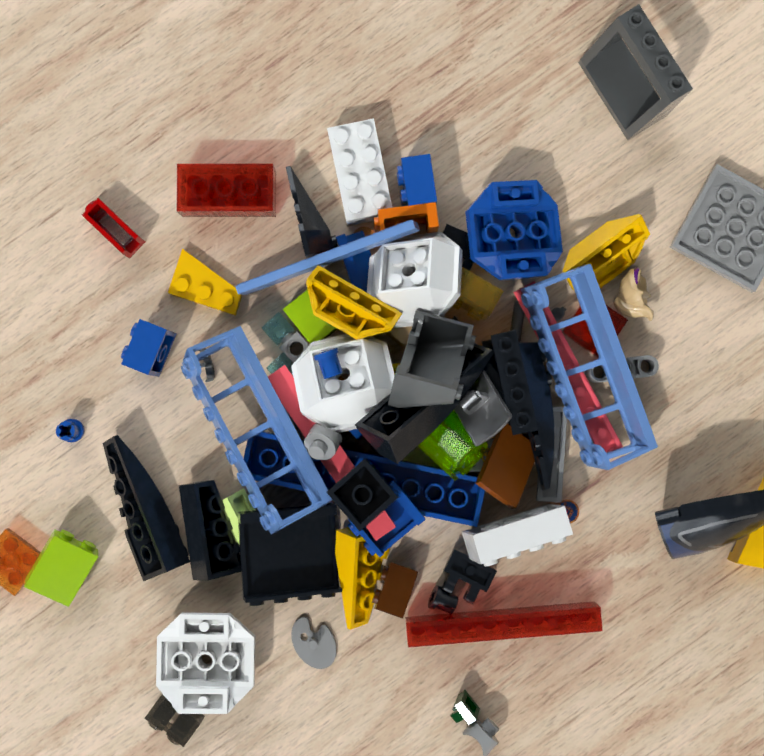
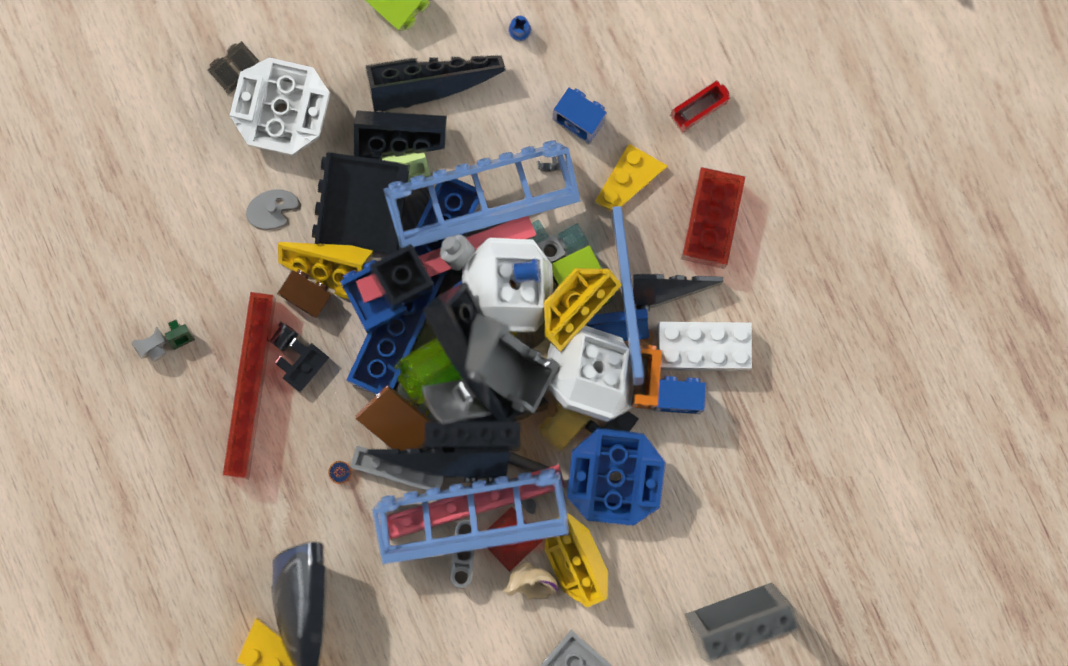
camera: 95 degrees right, 5 degrees down
white brick [462,504,573,567] -> none

